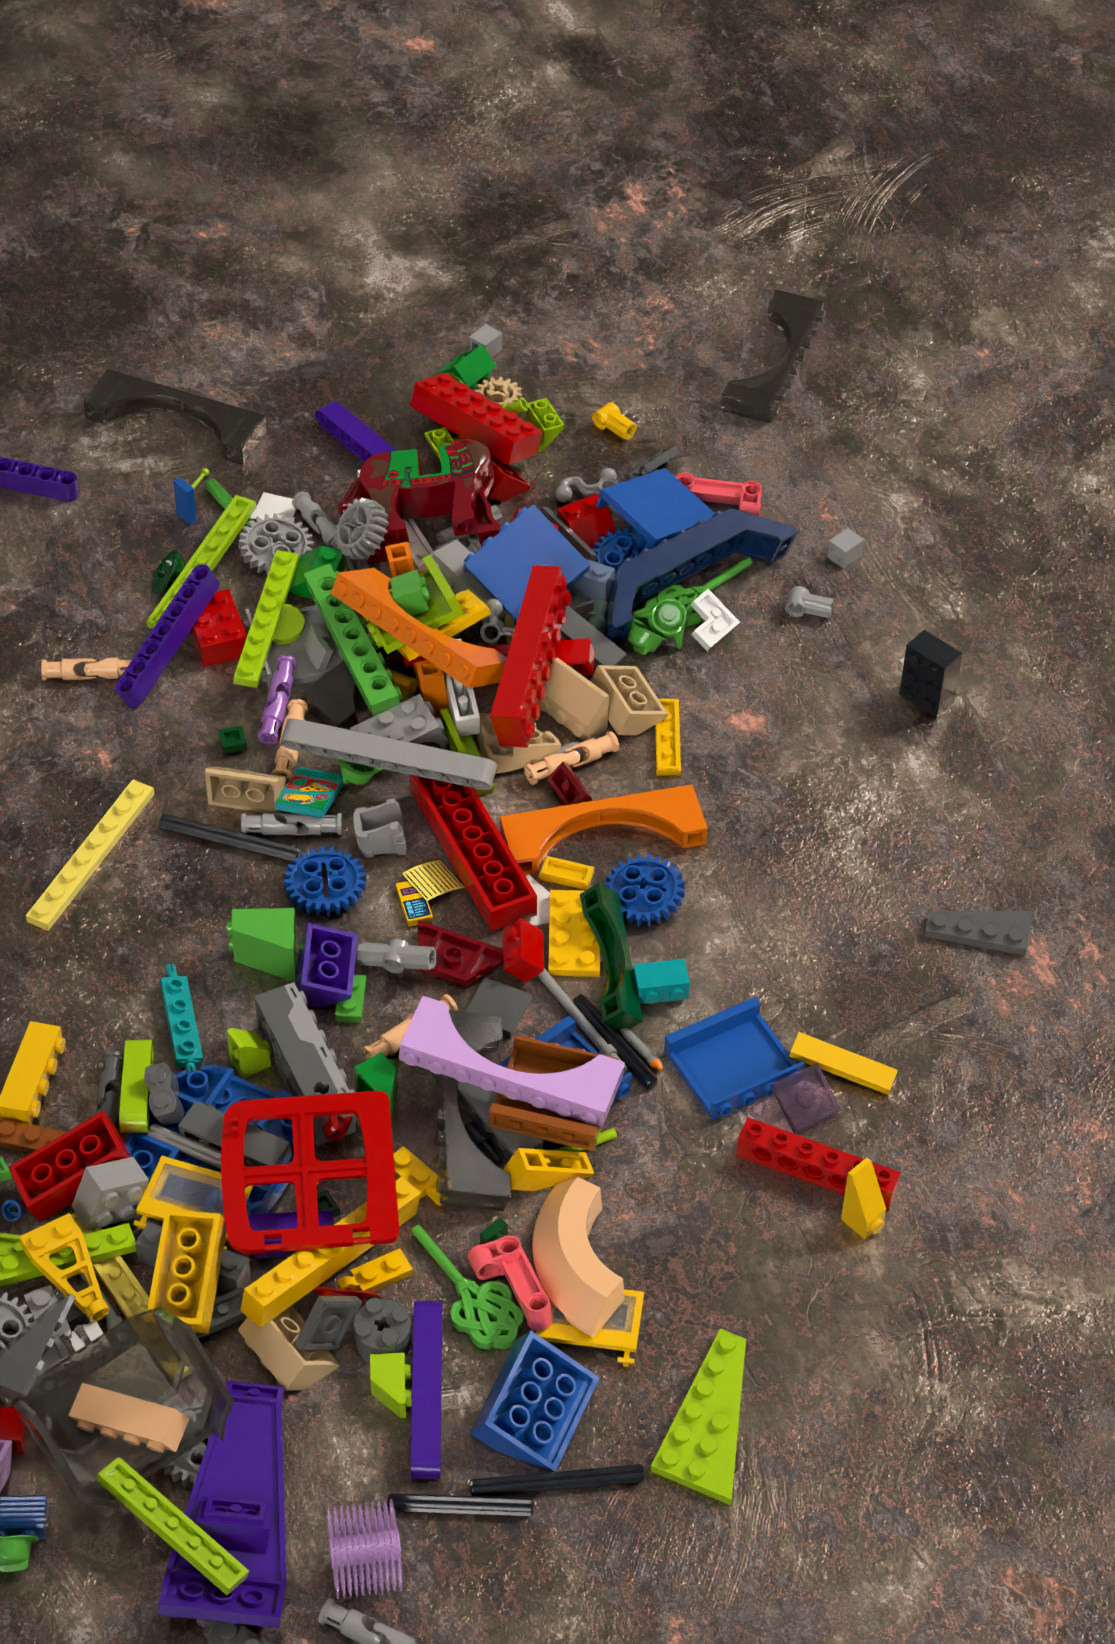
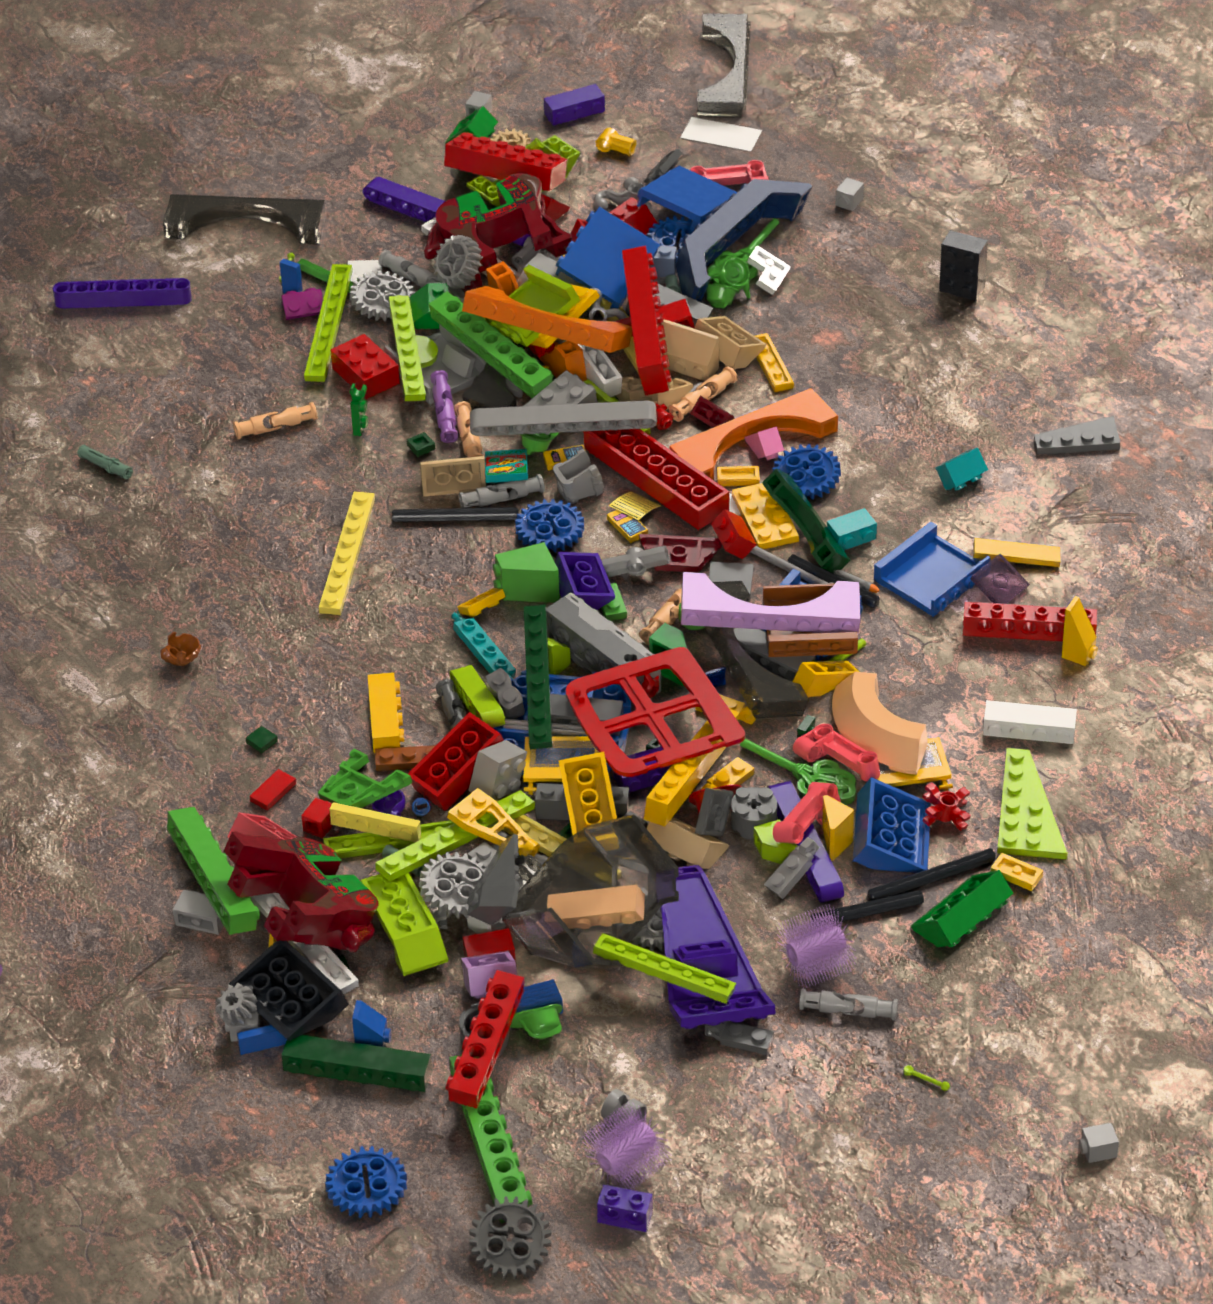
camera: 15 degrees left, 5 degrees down
dark purple beam [115,564,219,707] -> none
dark green cap [152,550,185,594] -> none
bright green brick [390,569,431,616] -> none
light grey piece [785,586,834,618] -> none
none -> magenta bracket [281,288,323,320]
none -> green plate [350,383,369,436]
none -> yellow plate [457,588,506,617]
none -> dark green plate [524,605,553,749]
none -> tile [543,445,586,471]
none -> dark purple brick [544,84,605,126]
none -> red brick [656,404,674,430]
none -> white sticker [680,117,762,151]
none -> clear blue slope [705,666,726,688]
none -> bright pink slope [745,426,784,460]
none -> light grey hinge [764,837,820,899]
none -> coral piece [773,782,841,844]
none -> yellow slope [822,795,854,861]
none -> green slope [911,870,1014,948]
none -> red pin [922,782,971,831]
none -> teal brick [935,447,988,491]
none -> white brick [983,700,1077,744]
none -> yellow plate [990,853,1043,891]

